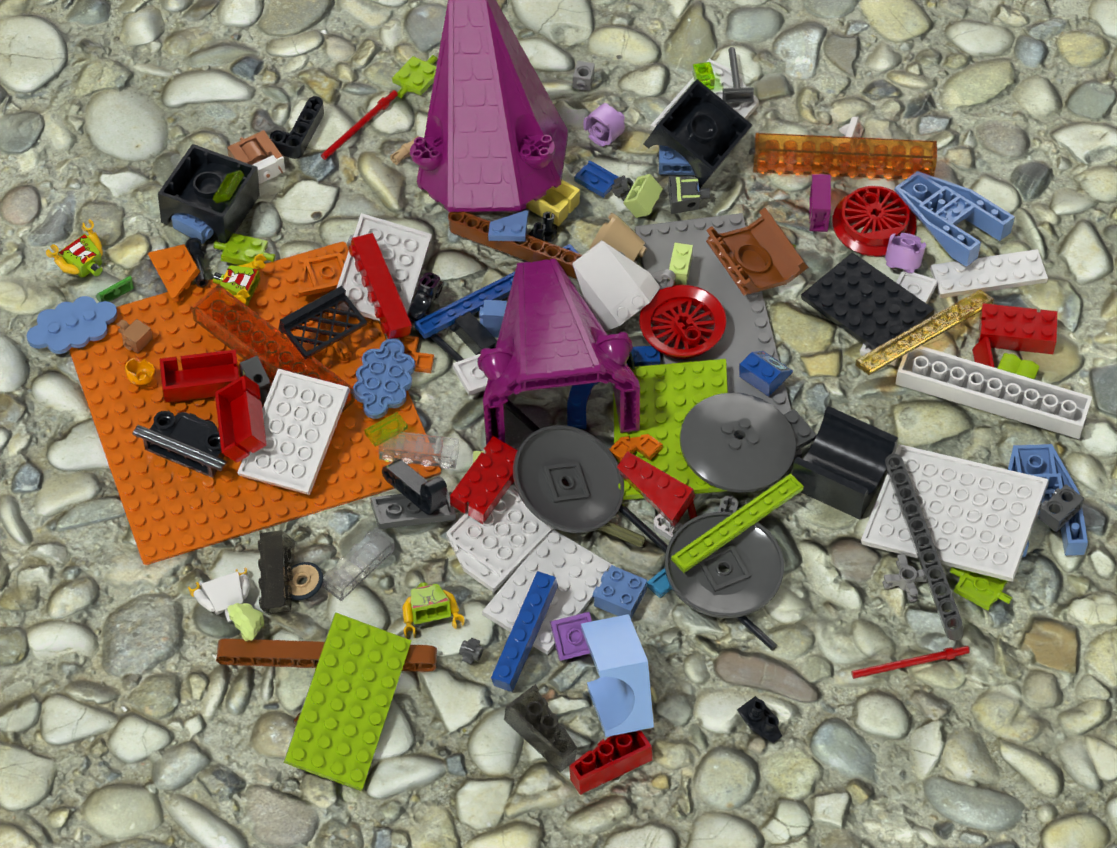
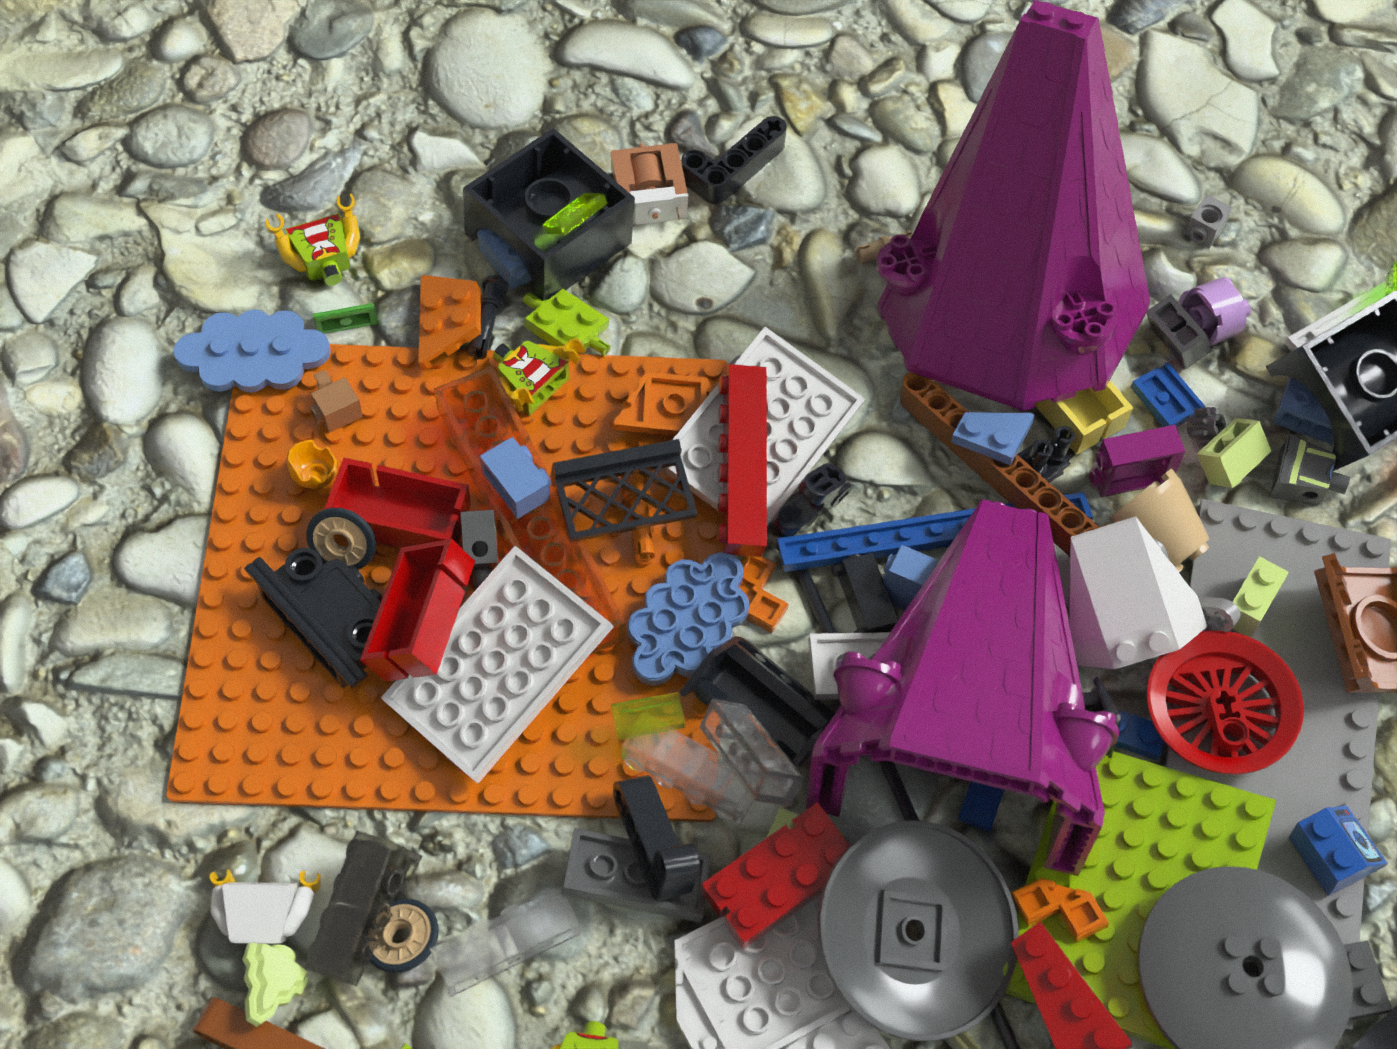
camera: 20 degrees right, 5 degrees up
red bar [321,90,398,160] -> none
lime plate [392,55,438,98] -> none
none -> tan wheel [306,508,376,570]
none -> medium blue brick [480,437,551,519]
none -> black windscreen [679,636,835,782]
none -> clear brick [699,699,804,807]
none -> magenta window [1089,425,1186,498]
none -> dark grey brick [1146,294,1211,369]

